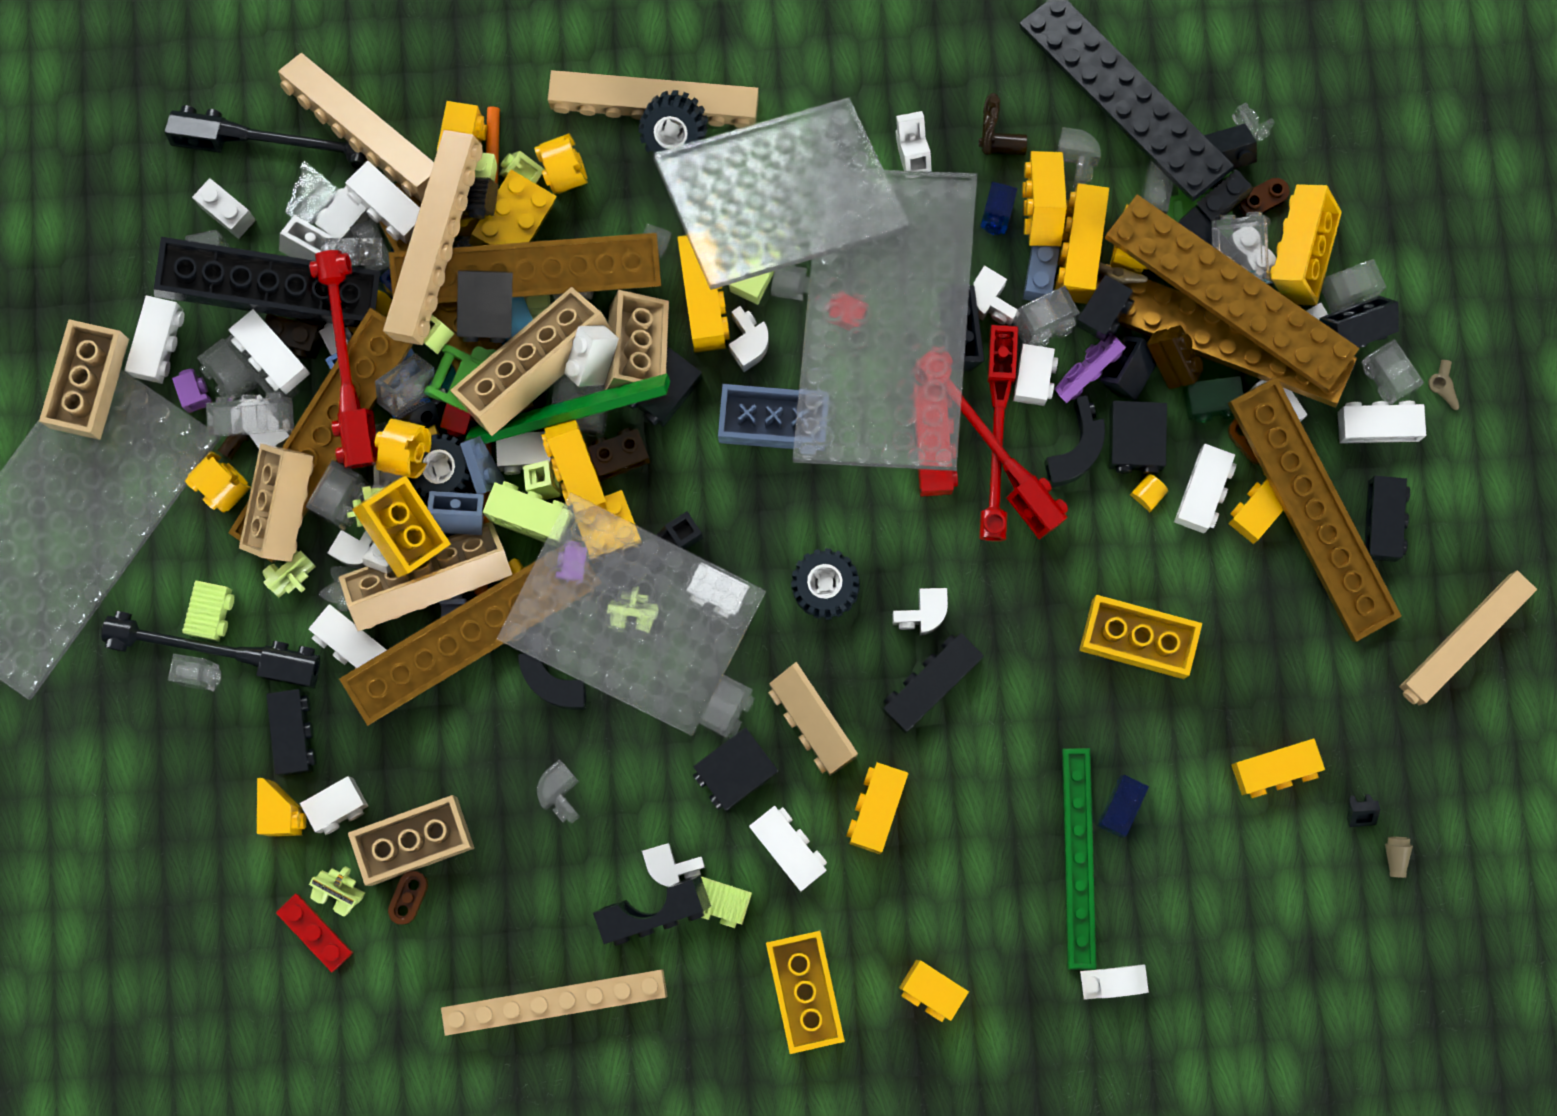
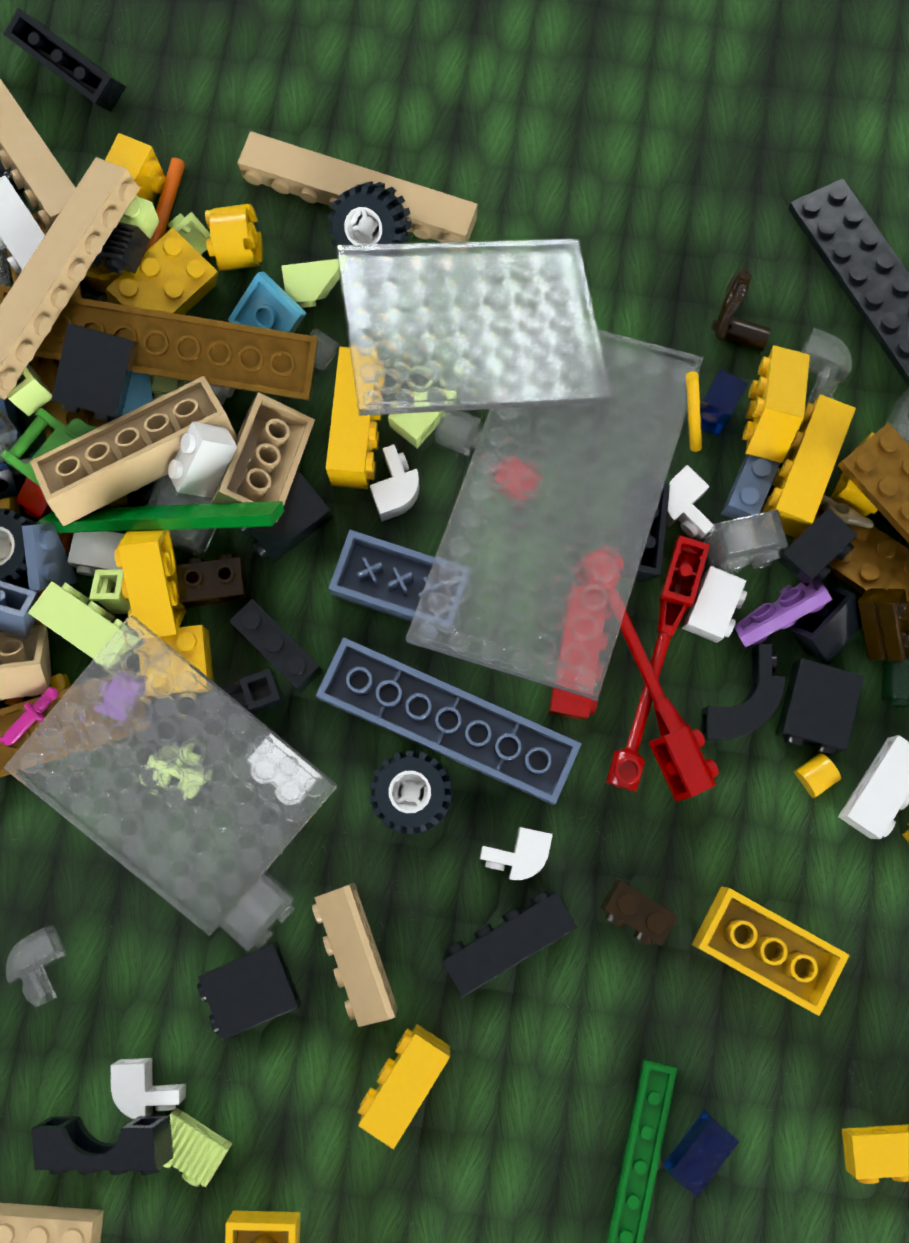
camera: 10 degrees right, 0 degrees up
black arch [518,627,586,710] -> none
white brick [749,806,827,892] -> none
white brick [895,111,932,176] -> none
none -> dark pink piece [0,687,58,746]
none -> black brick [3,8,126,112]
none -> medium azure plate [228,272,307,333]
none -> black brick [229,599,323,693]
none -> yellowish green slope [281,257,350,308]
none -> sand blue brick [316,637,582,805]
none -> dark brown brick [600,880,678,947]
none -> yellow bar [685,372,702,452]

